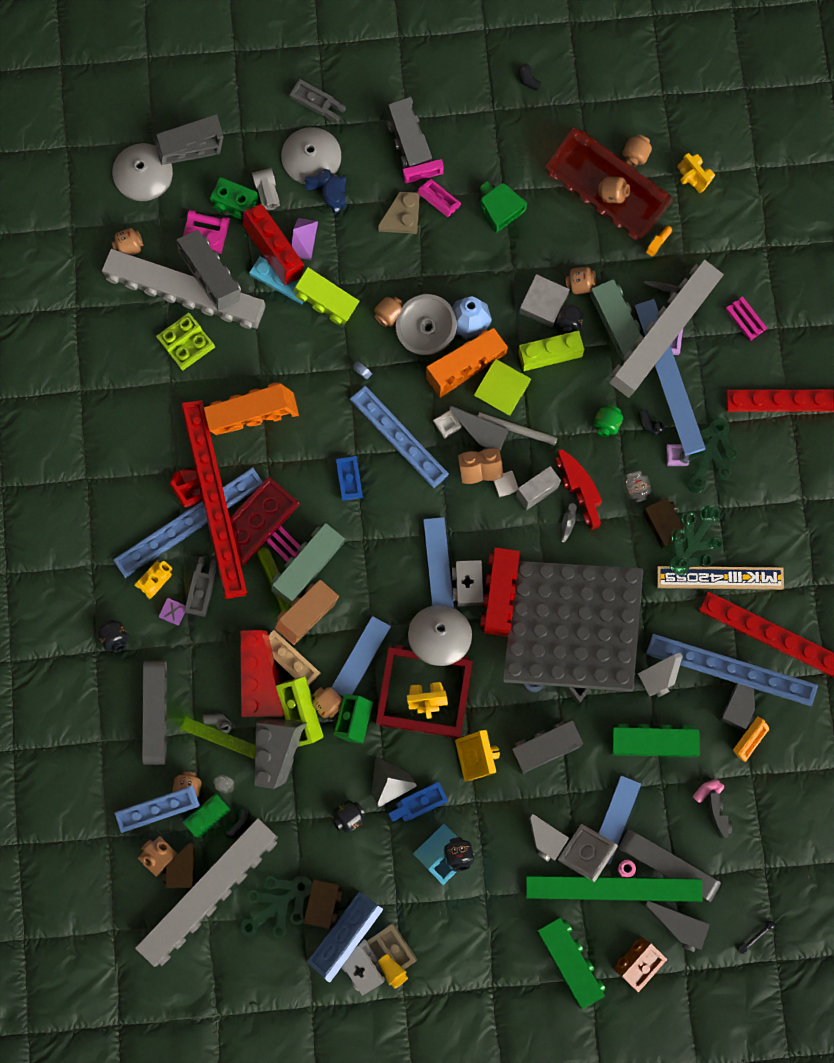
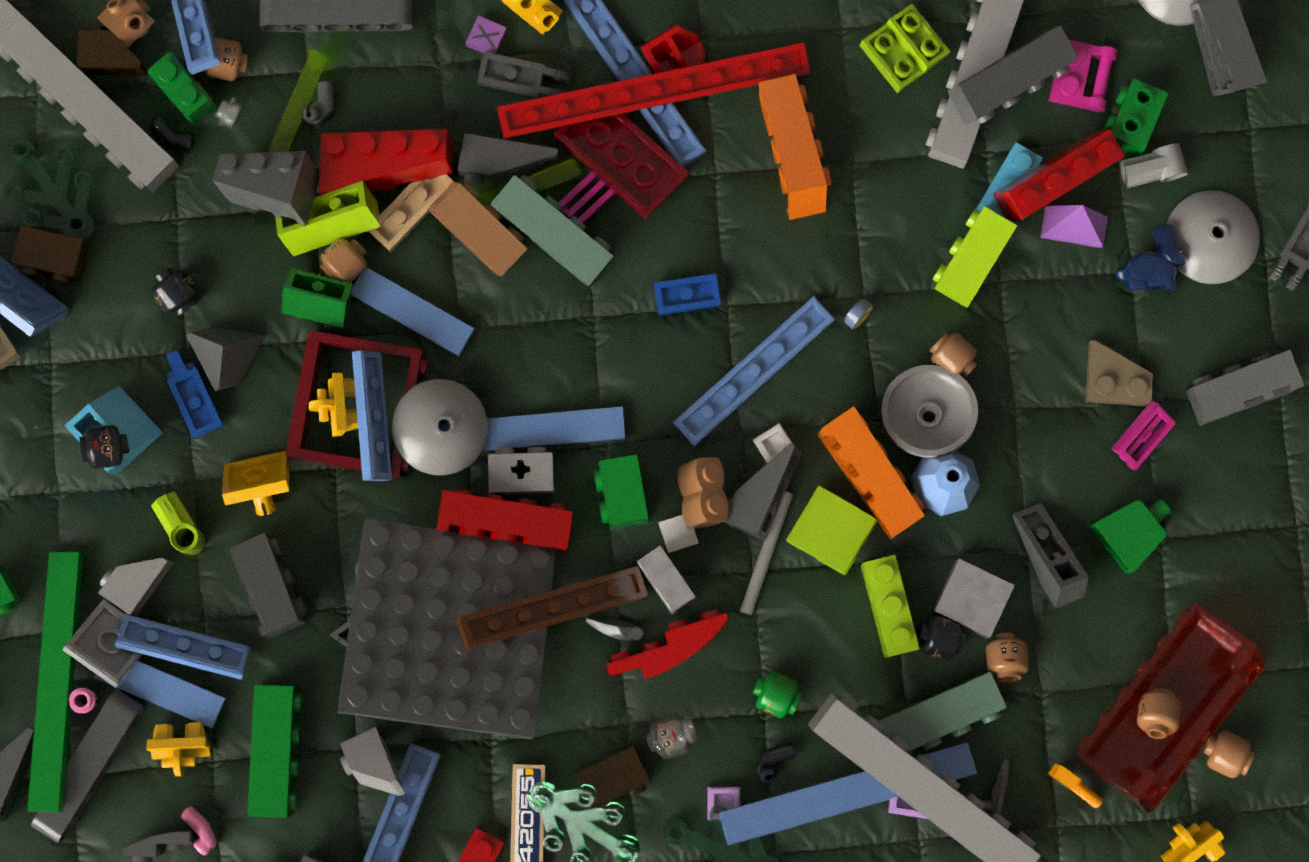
camera: 90 degrees right, 5 degrees up
dark pink tile [403,159,444,183] -> none
none -> medium blue tile [115,614,251,680]
none -> yellow hips [146,722,211,777]
none -> lime piece [151,491,205,555]
none -> medium blue tile [352,350,392,481]
none -> reddish brown plate [456,566,648,650]
none -> dark grey slope [458,133,559,185]
none -> green brick [594,454,648,530]
none -> dark grey slope [1013,503,1089,608]

